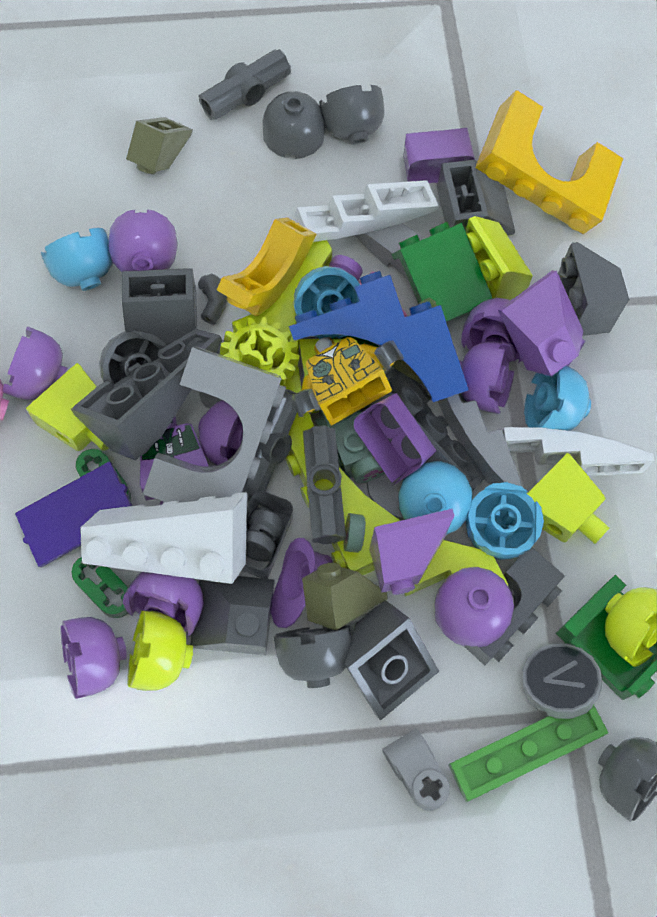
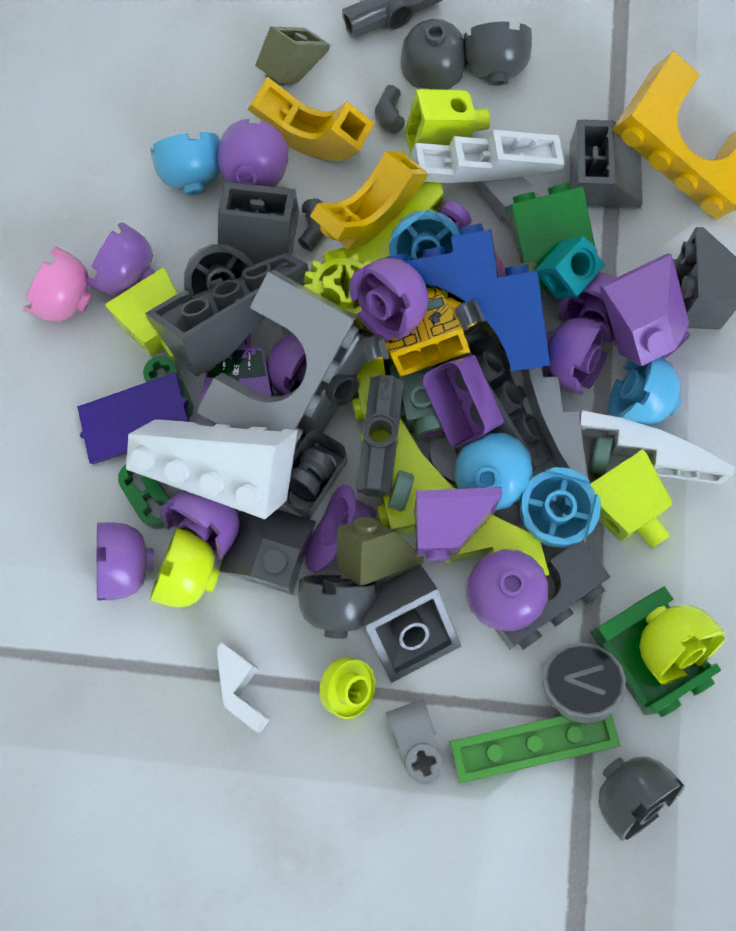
camera: 20 degrees right, 5 degrees up
medium lavender piece [403,128,475,183] -> none
neon yellow slope [465,216,533,300] -> none
none -> white slope [216,642,270,732]
none -> yellow arch [247,77,375,161]
none -> neon yellow plate [319,657,376,719]
none -> medium lavender cylinder [350,258,429,341]
none -> dark grey arm [375,85,405,134]
none -> neon yellow torso [404,89,490,160]
none -> teal brick [534,236,605,299]
none -> sand green tile [590,436,613,475]

